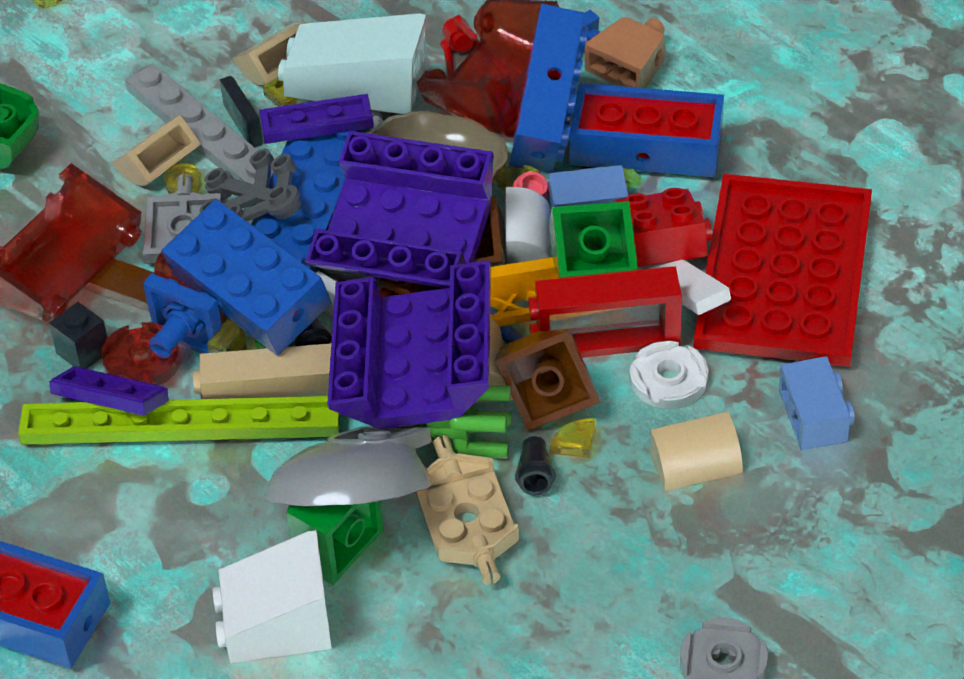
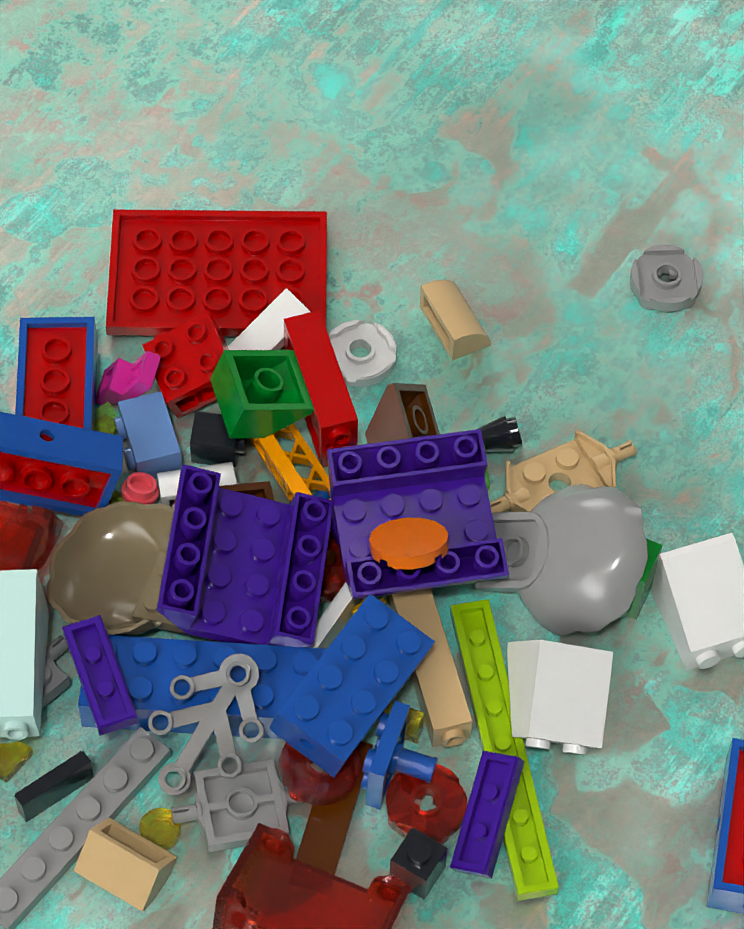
camera: 105 degrees left, 10 degrees up
clear yellow tile [550,418,596,458] -> none
medium blue brick [779,356,855,450] -> none
none -> dark pink slope [96,350,161,405]
none -> orange tile [369,517,449,570]
none -> white slope [507,640,614,755]

